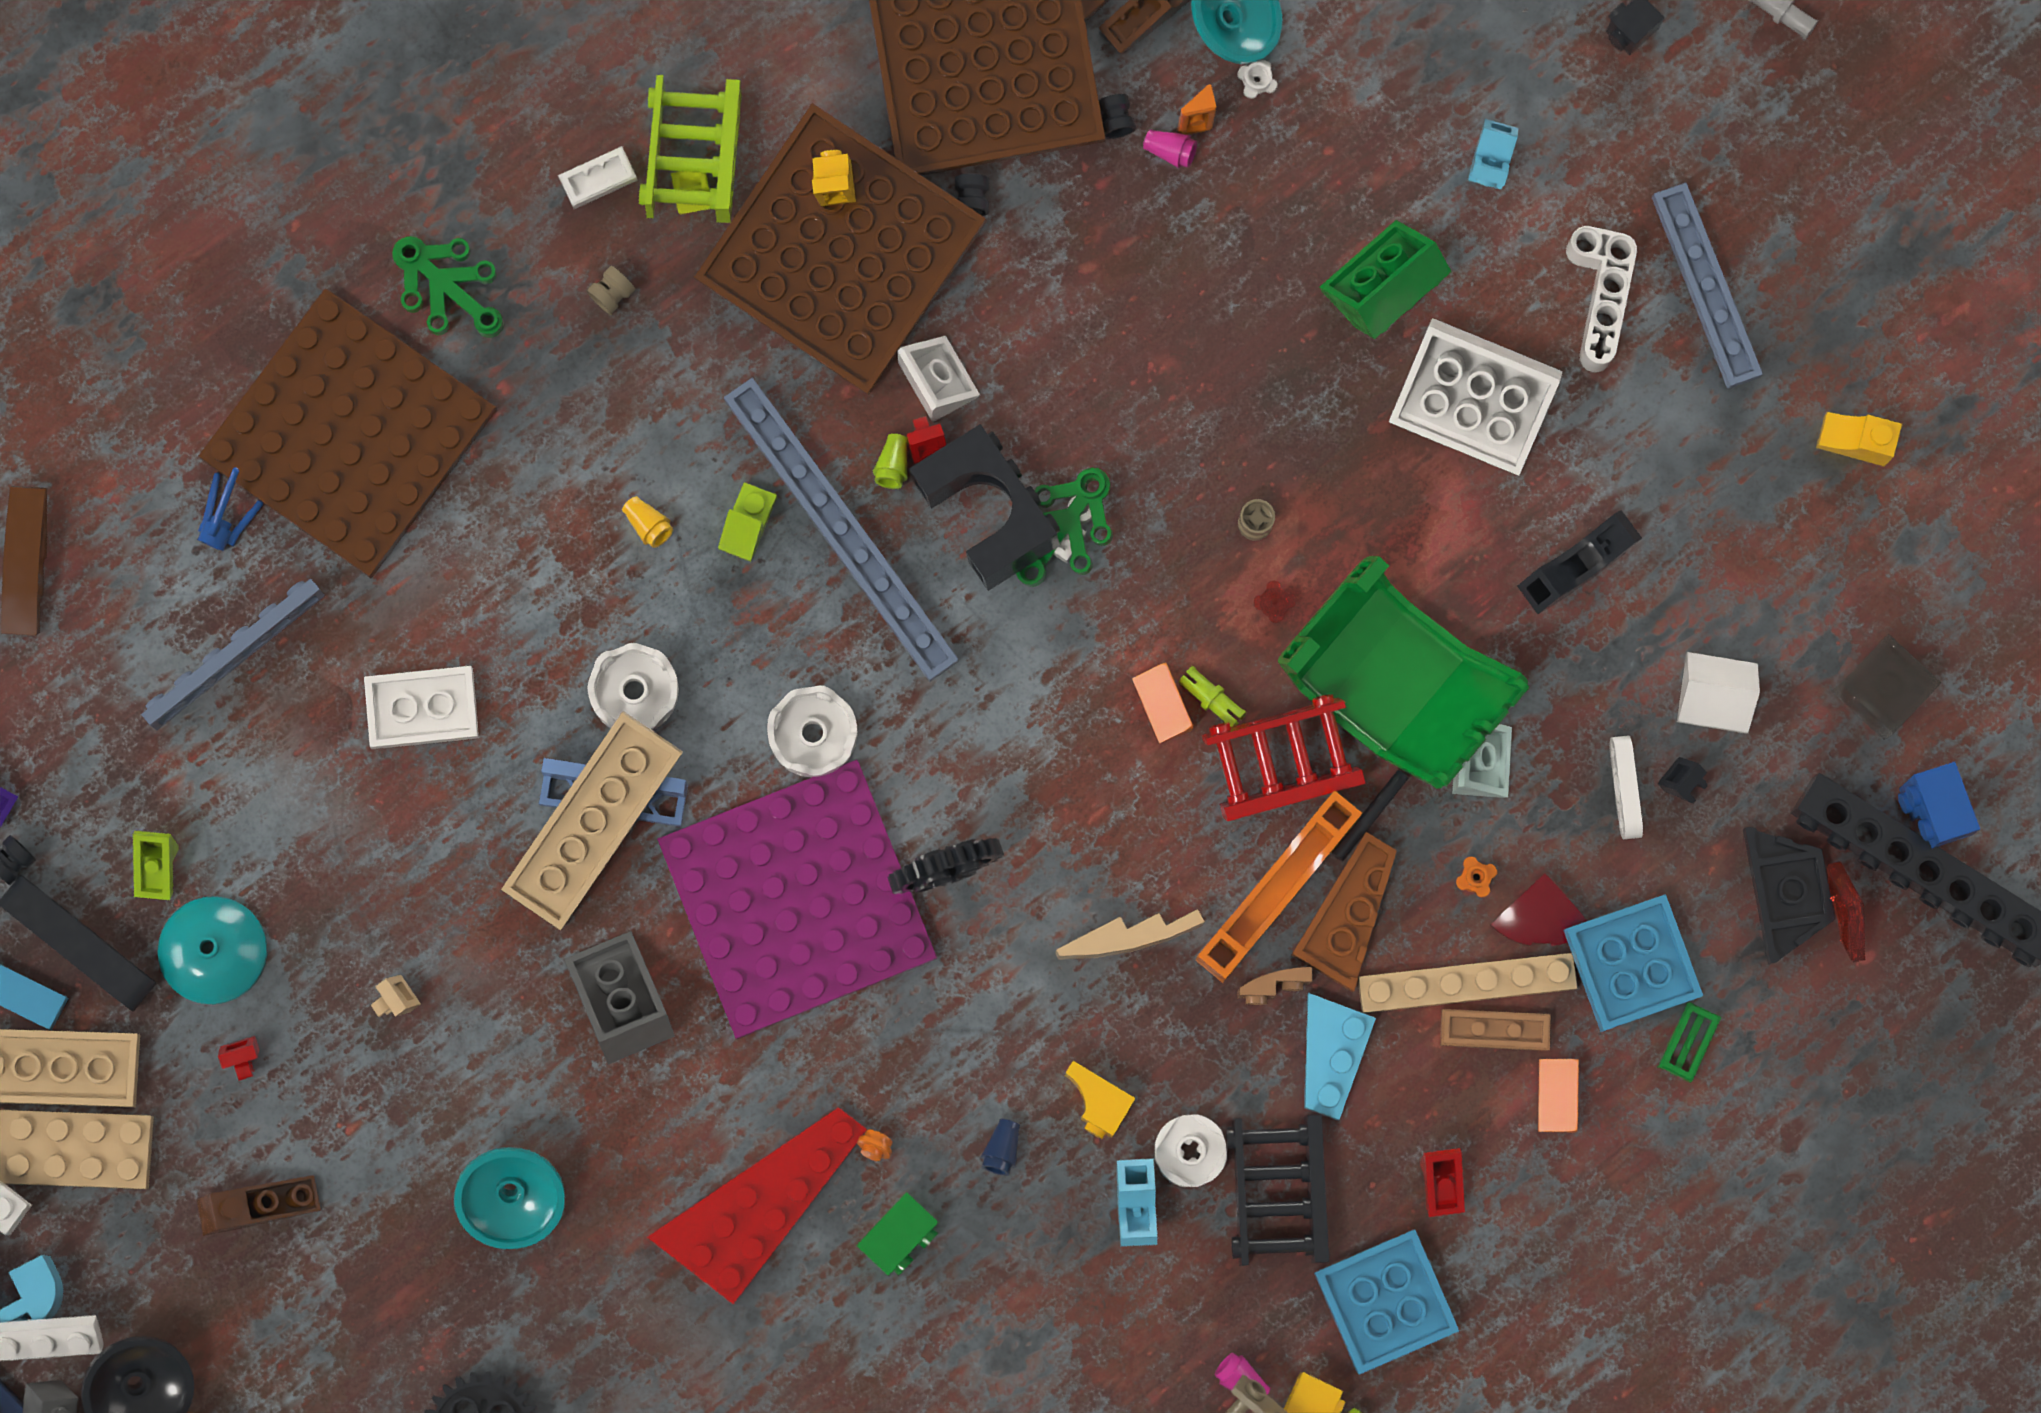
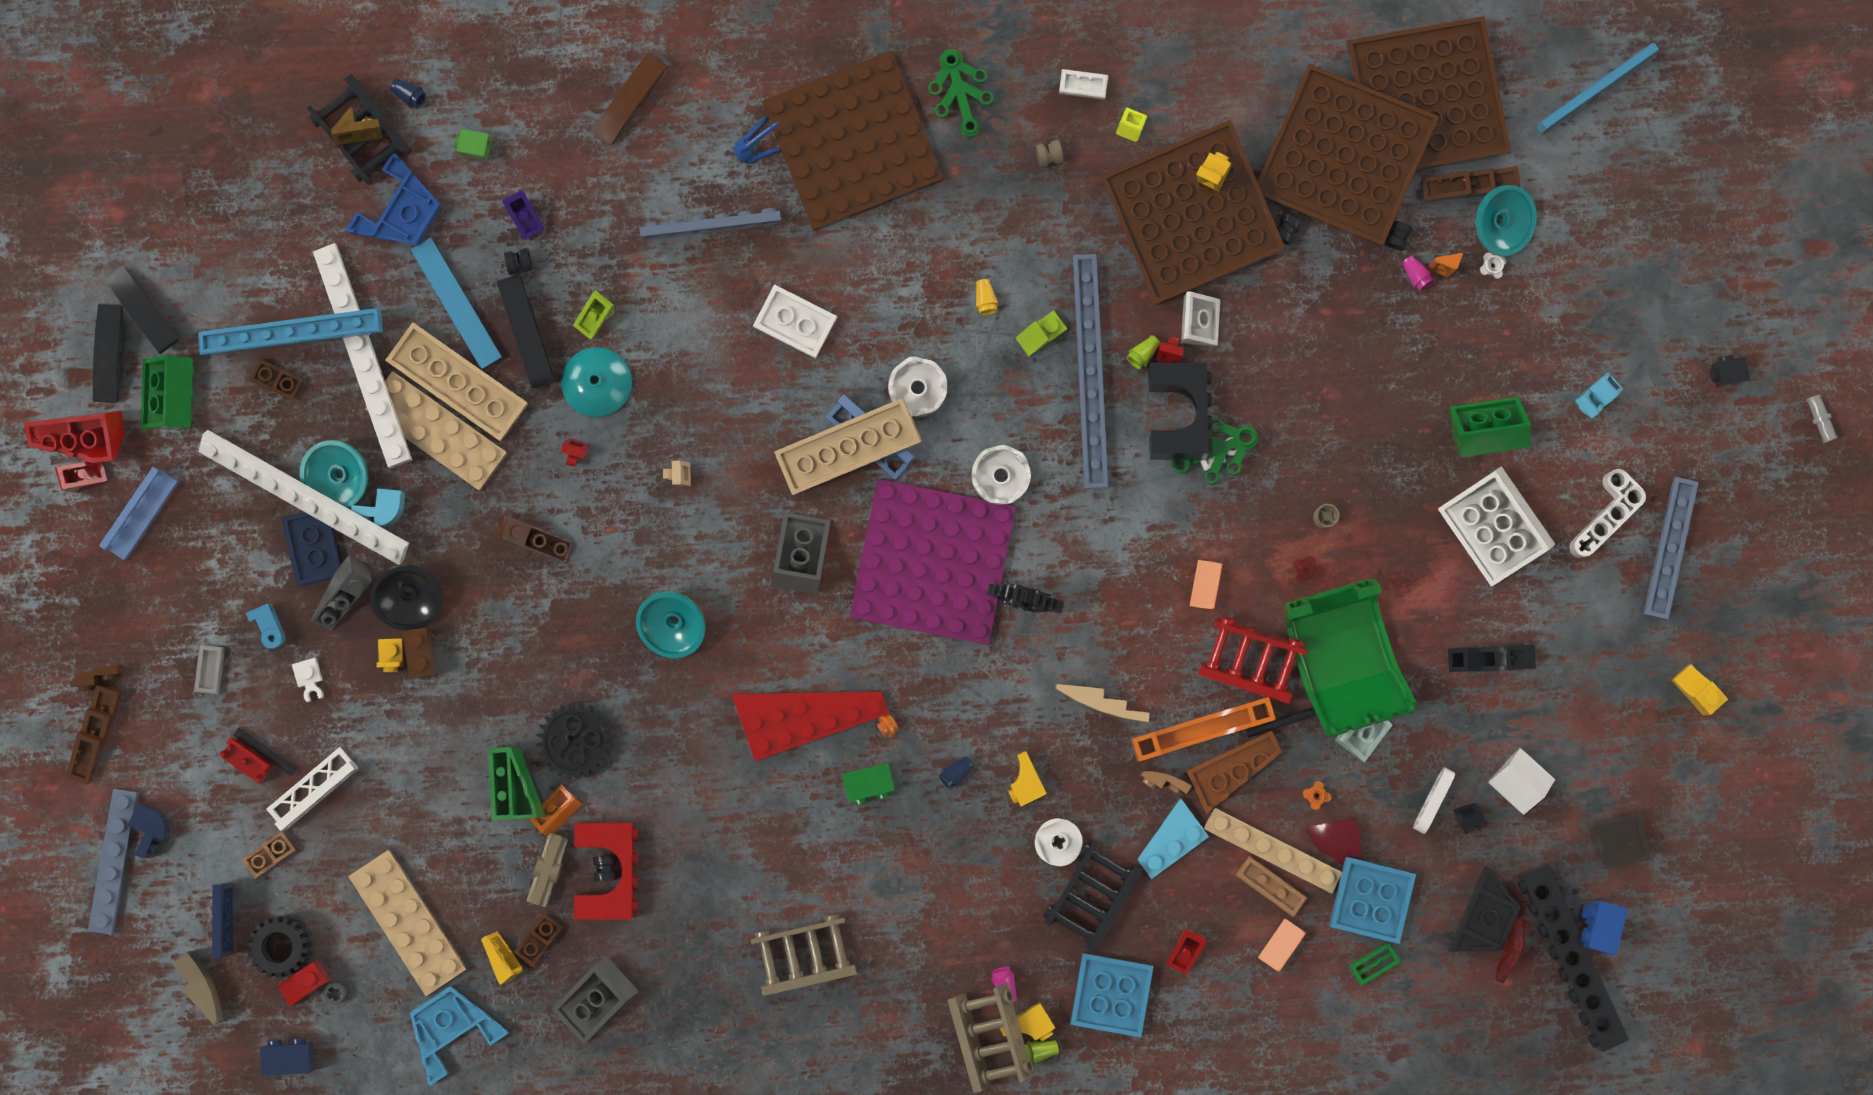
camera: 35 degrees right, 5 degrees up
lime fence [639,75,742,223] -> none
medium azure brick [1117,1159,1158,1246] -> none
lime pin [1178,666,1247,727] -> none

